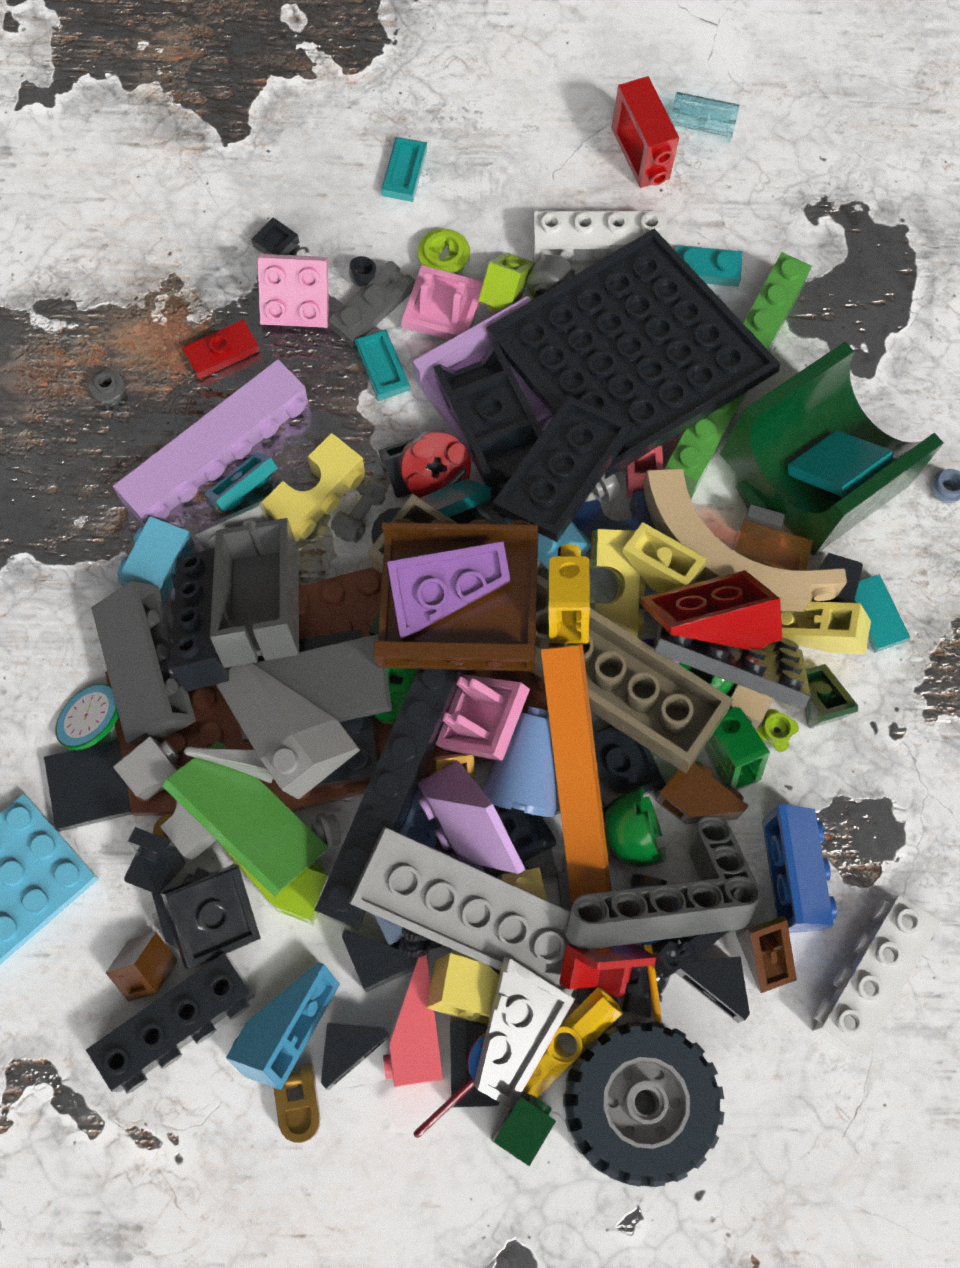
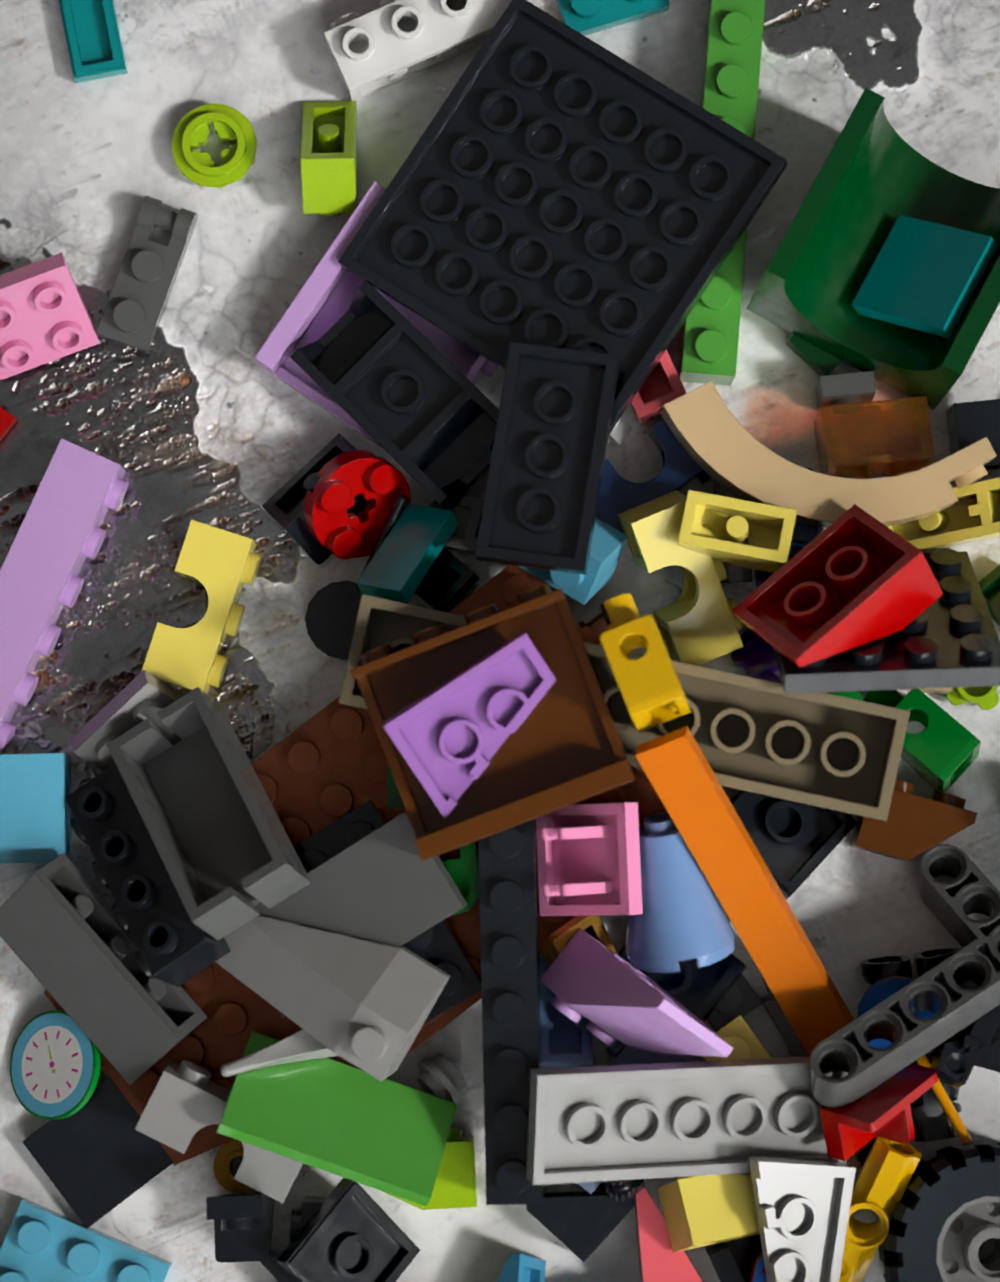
camera: 25 degrees left, 15 degrees up
teal plate [203,451,278,512] -> none
dark grey bar [331,479,387,543] -> none
black hinge [349,256,376,287] -> none
teal tile [354,329,410,401] -> none
bright pink plate [401,265,483,340] -> none
dark grey head [527,254,575,298] -> none
green cylinder [604,788,666,868] -> none

